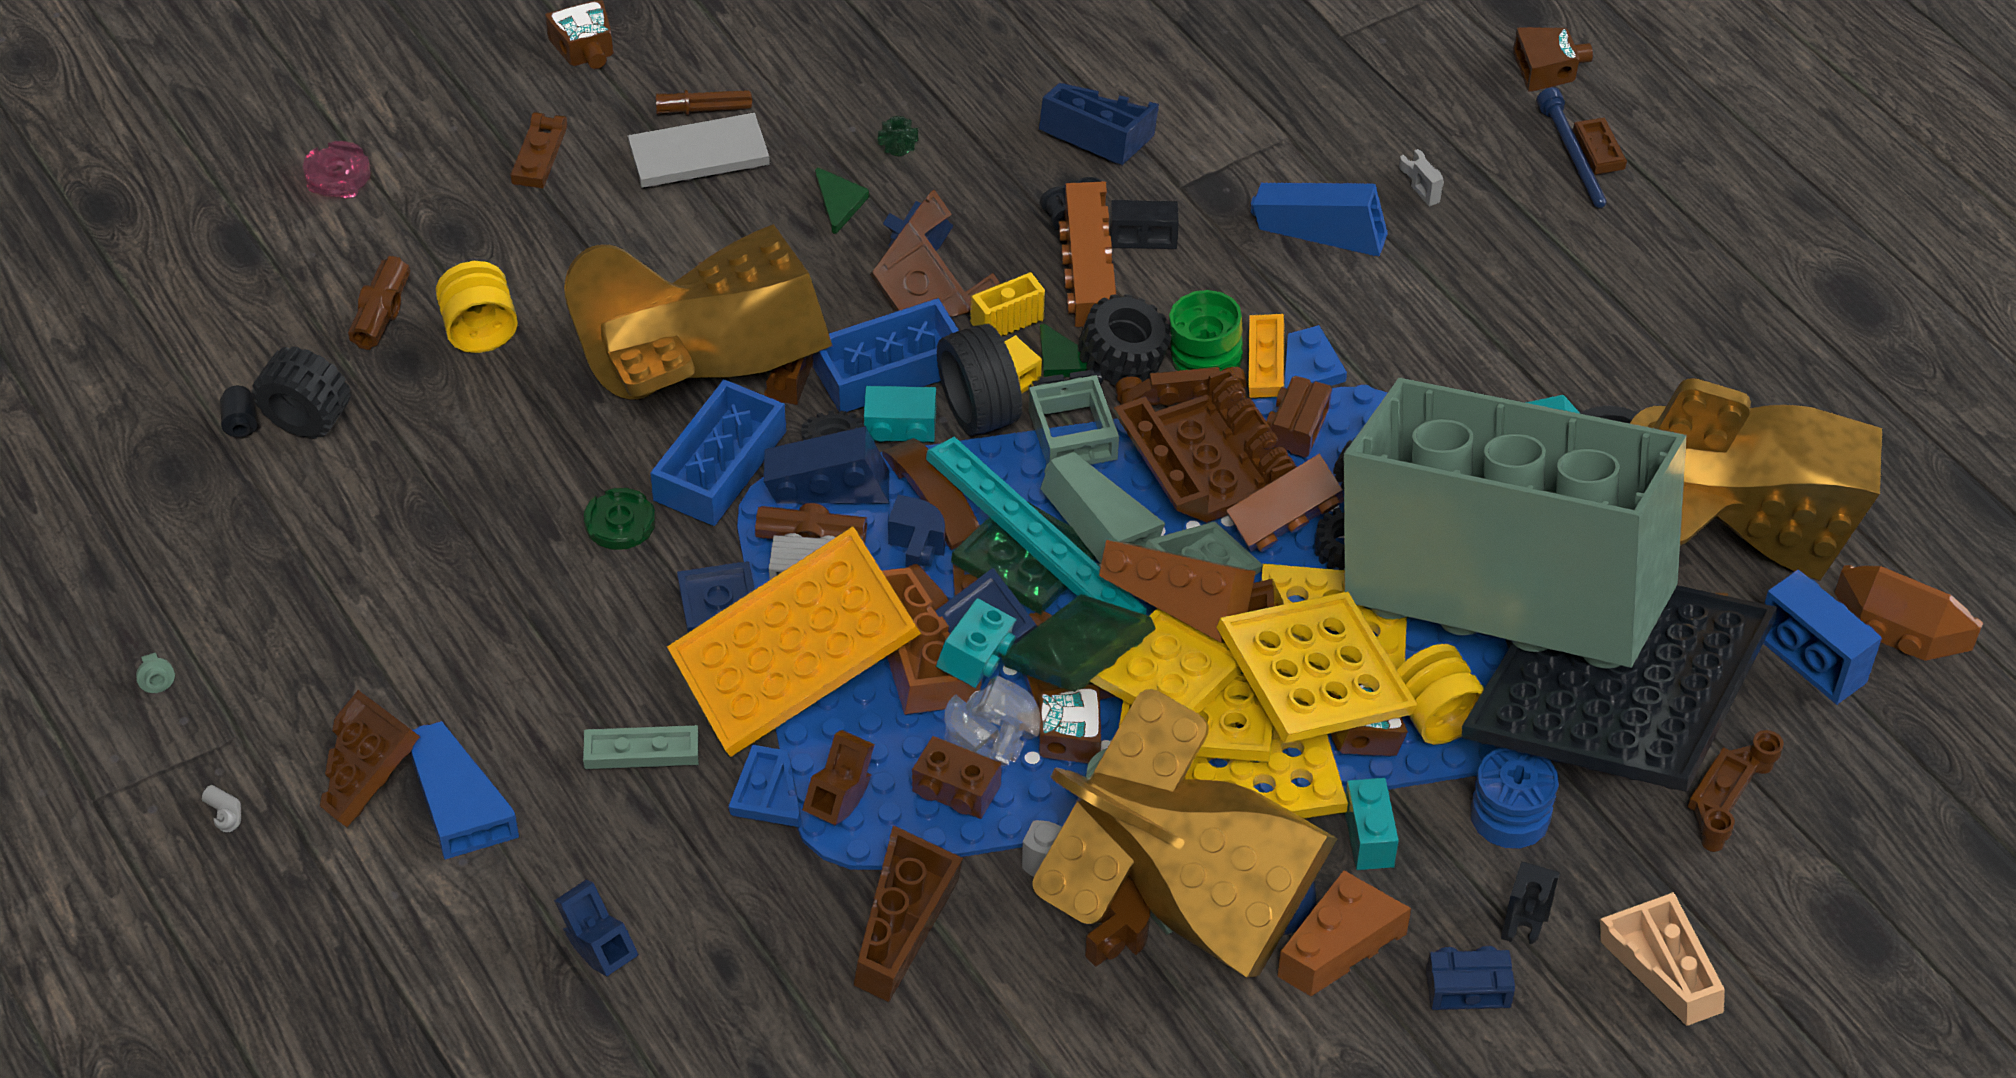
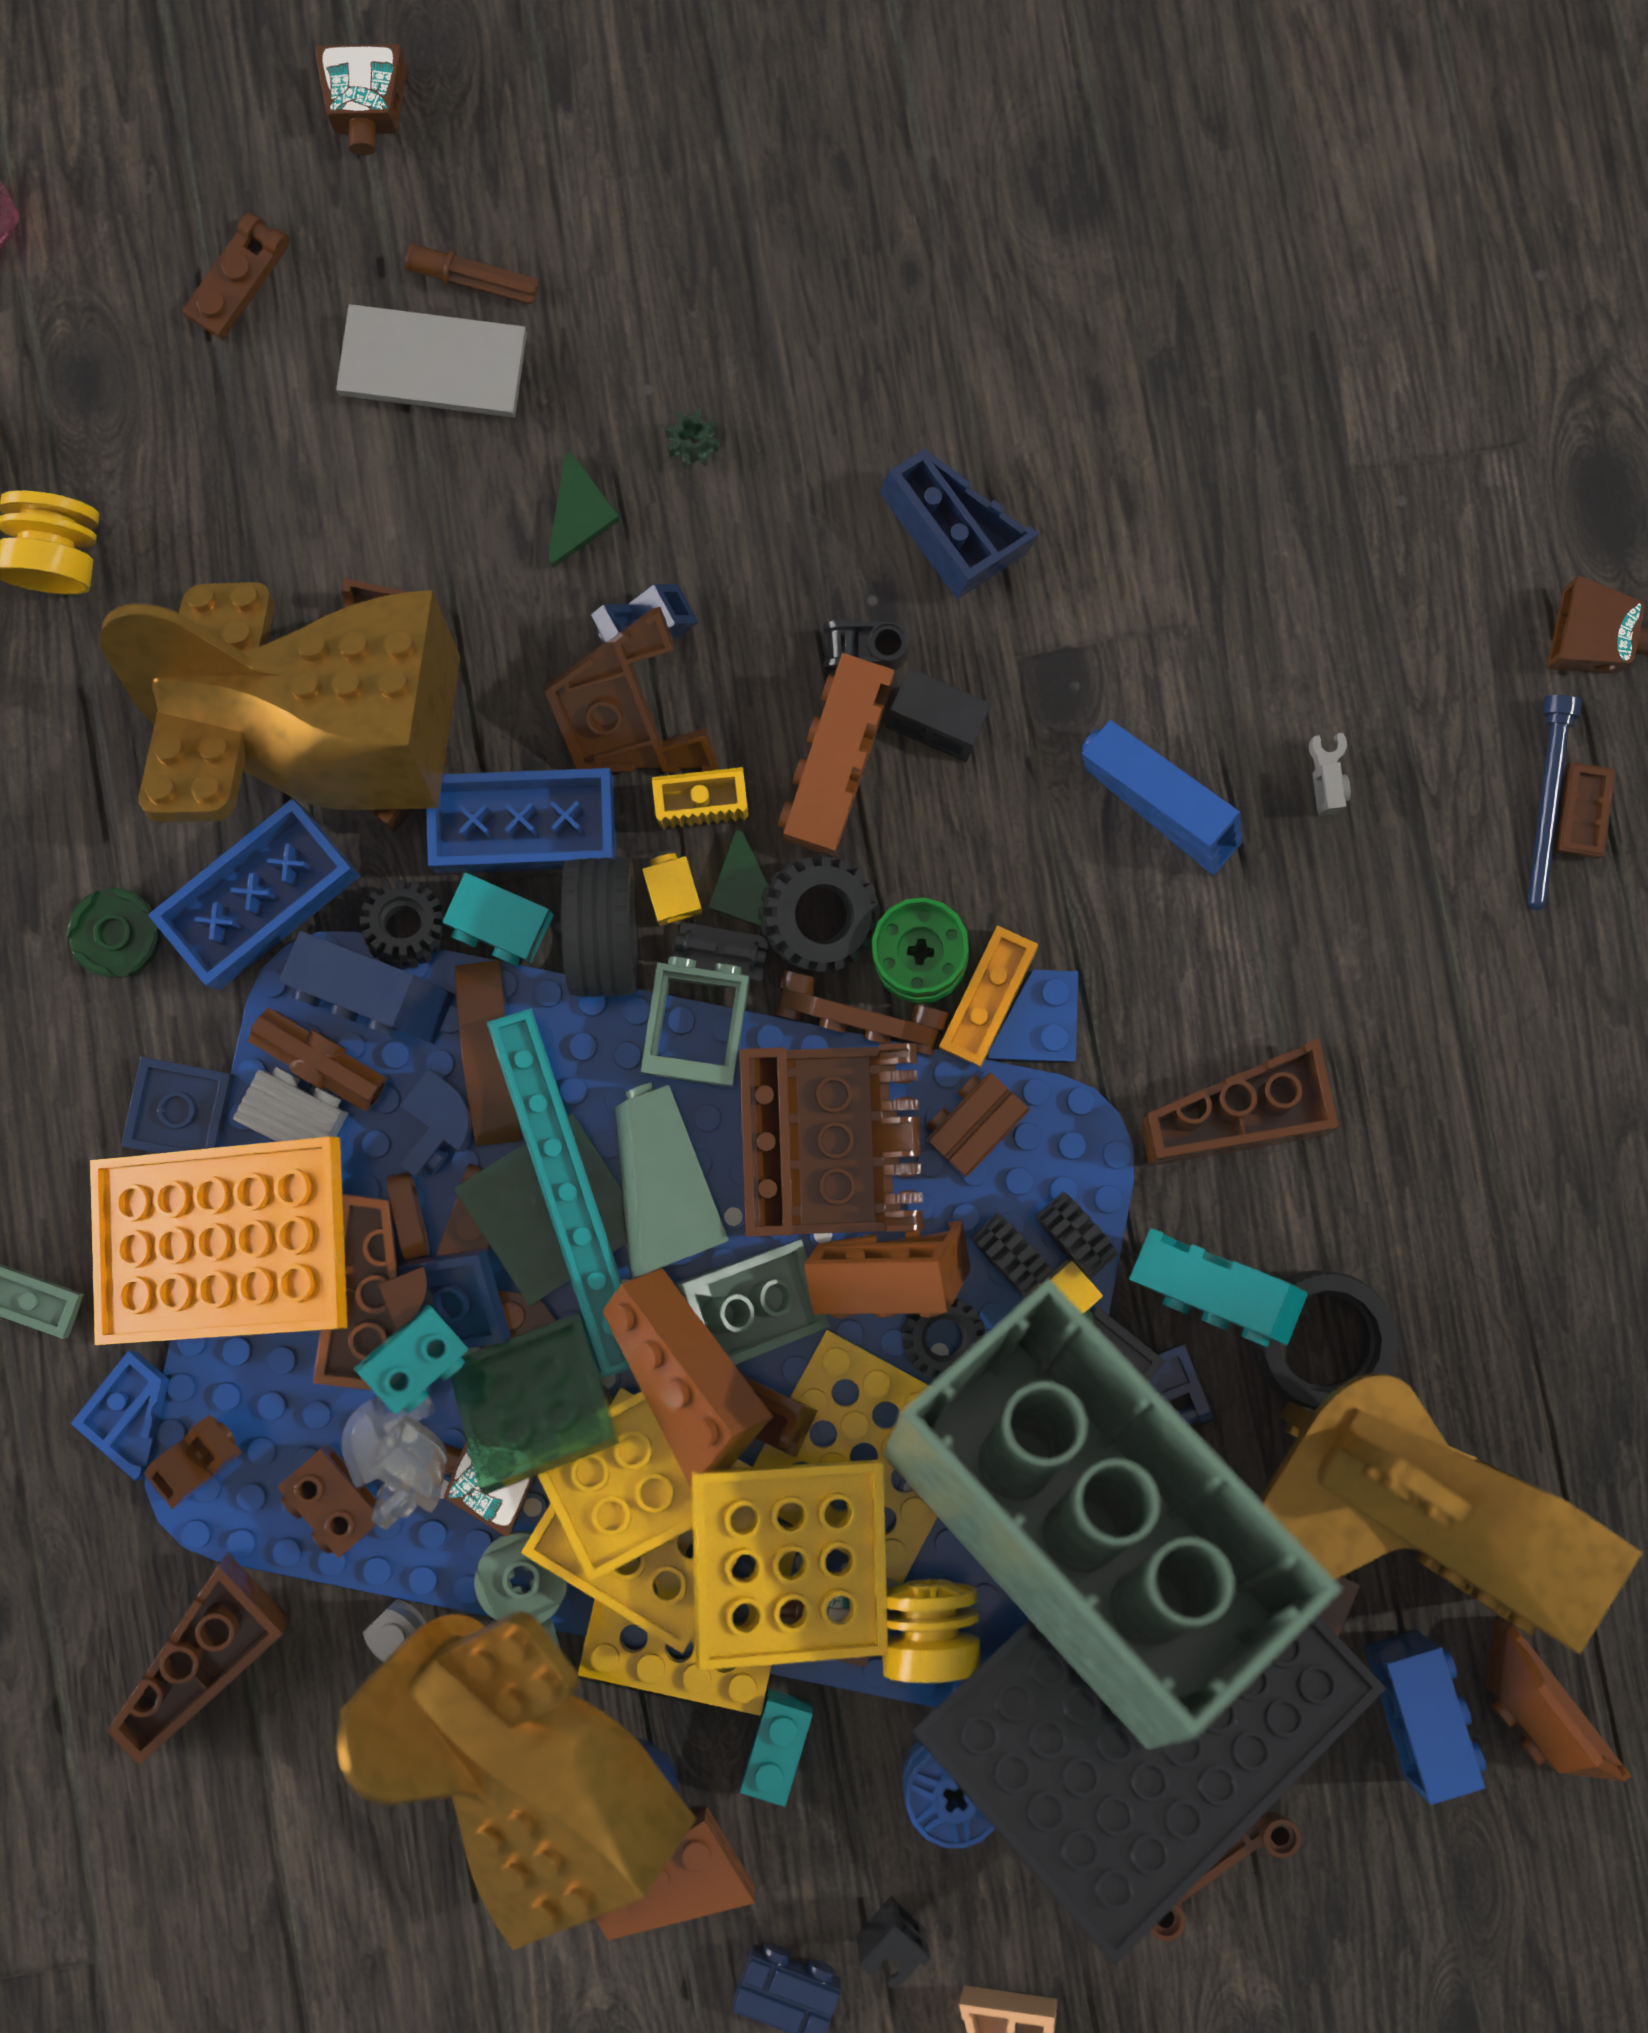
camera: 15 degrees right, 35 degrees up
none -> reddish brown tile [378,1266,427,1329]
none -> reddish brown wedge [1140,1038,1339,1167]

